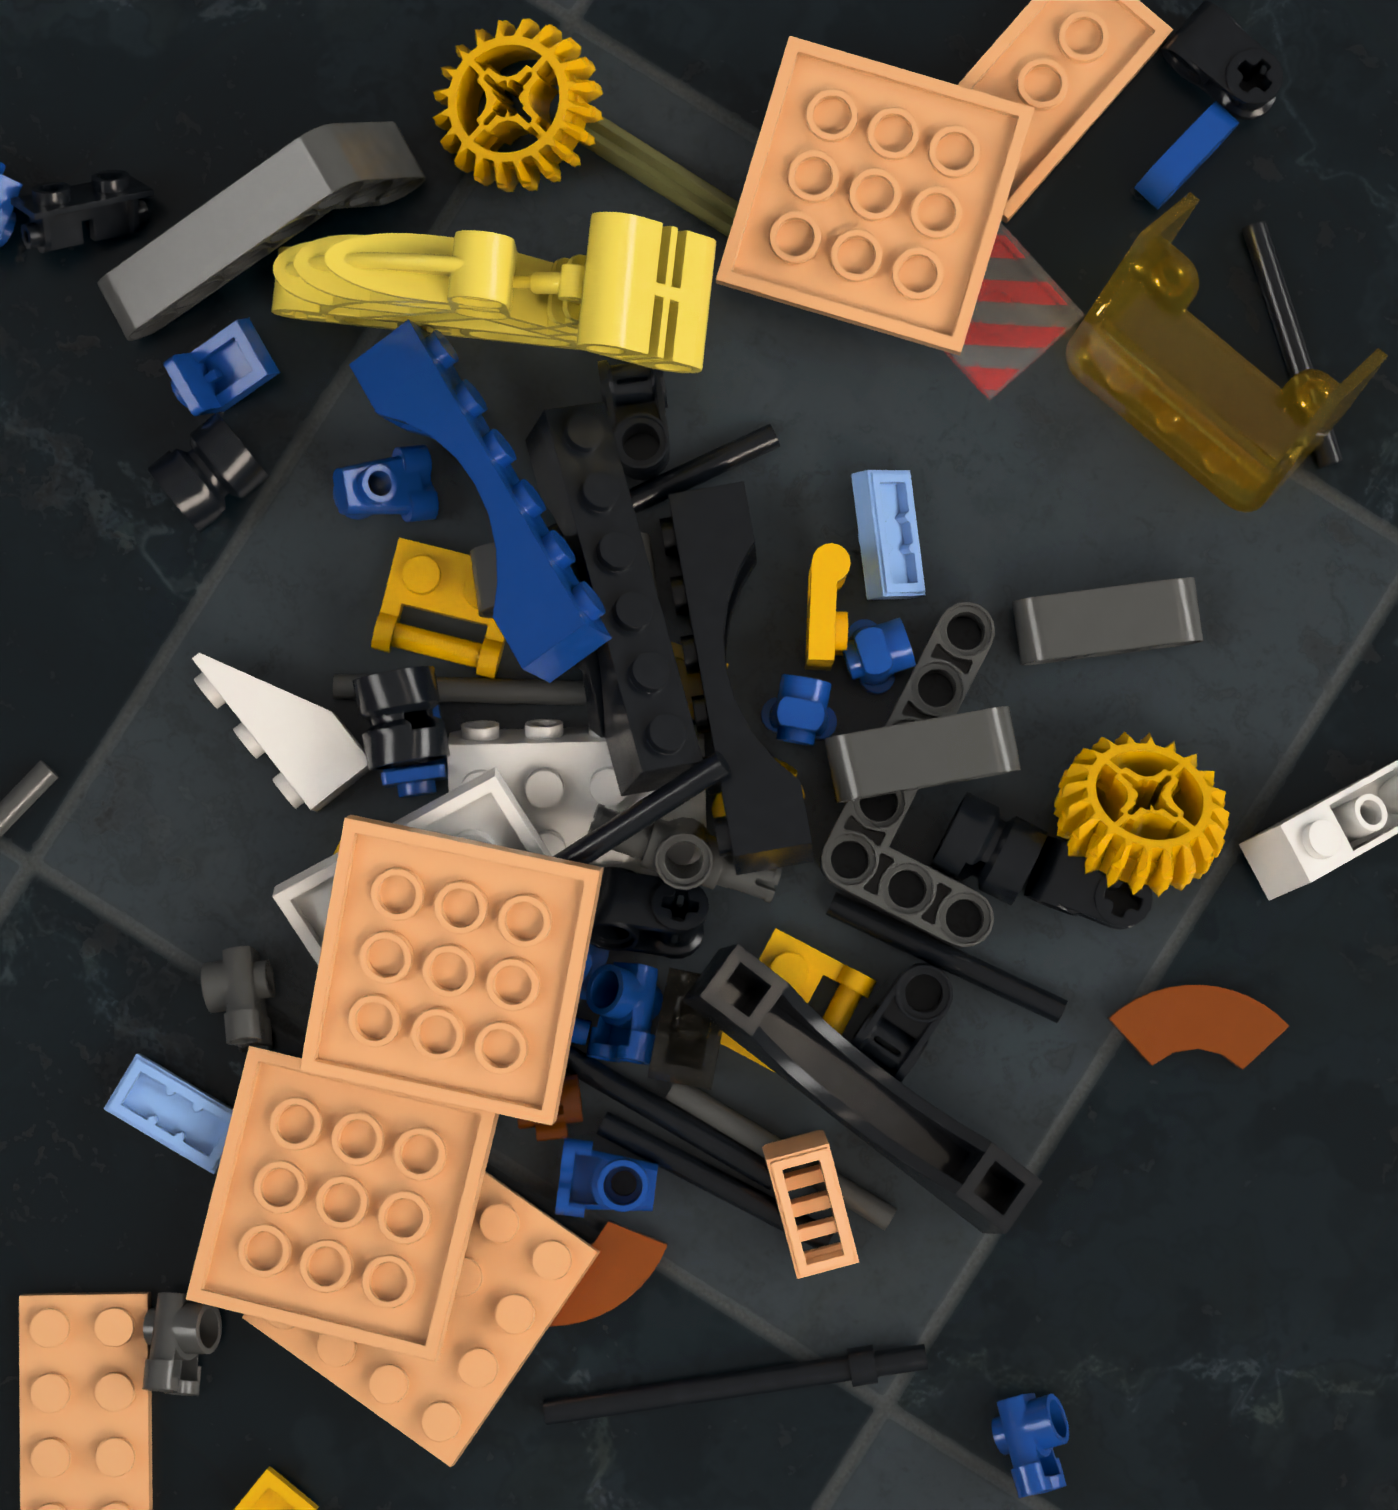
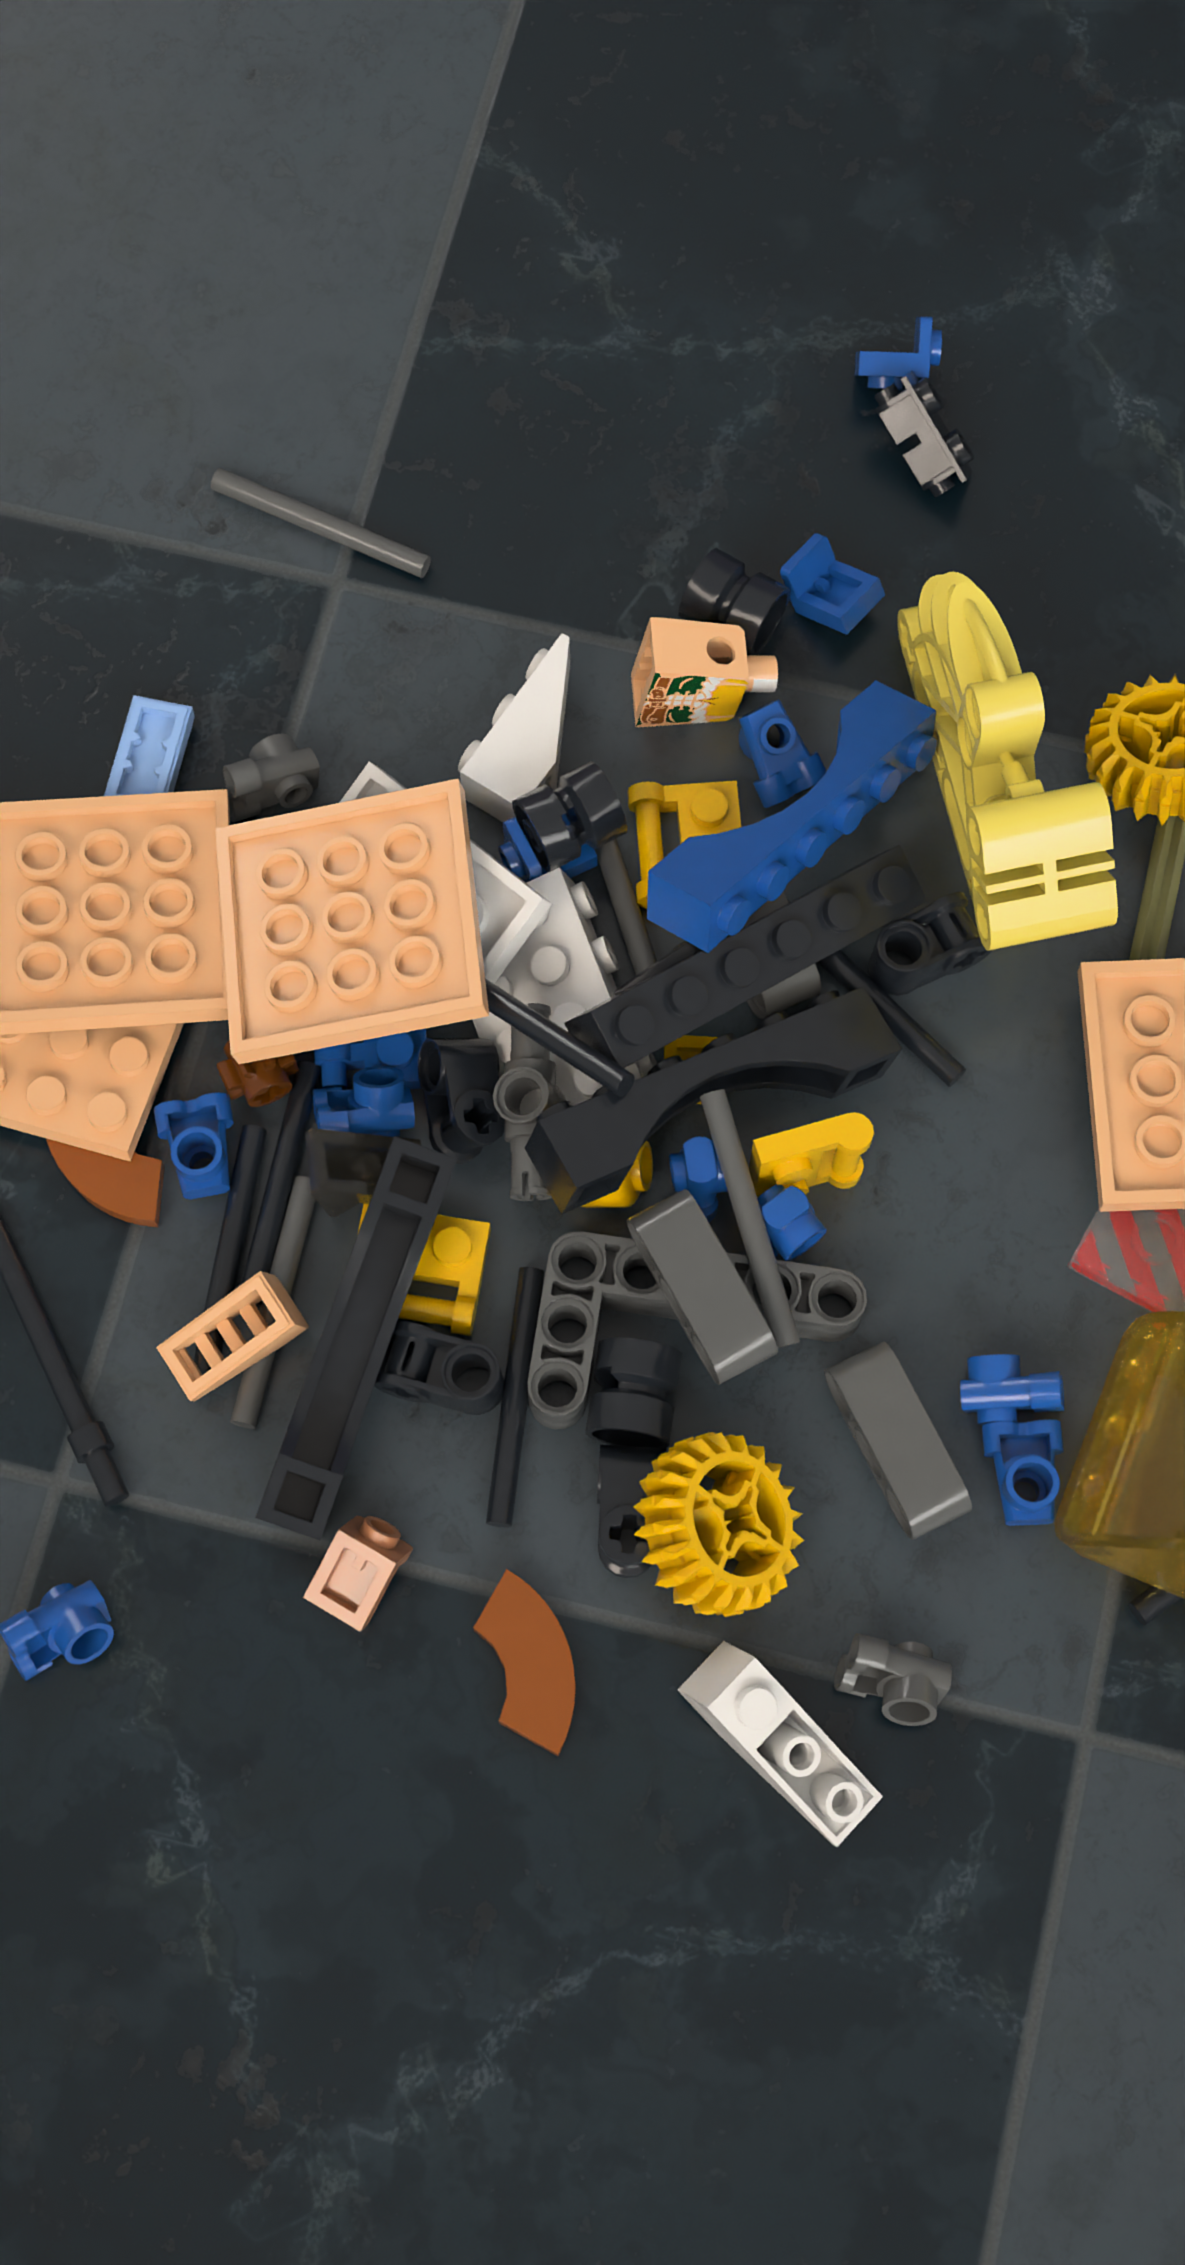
camera: 70 degrees right, 15 degrees down
beam [97,121,426,341] -> none
light blue plate [851,470,926,600] -> none
none -> bracket [303,1516,413,1631]
none -> light nougat torso [631,617,778,727]
none -> dark grey bar [700,1089,800,1349]
none -> dark grey plate [834,1633,952,1726]
none -> blue plate [960,1354,1065,1425]
none -> blue plate [982,1420,1064,1526]

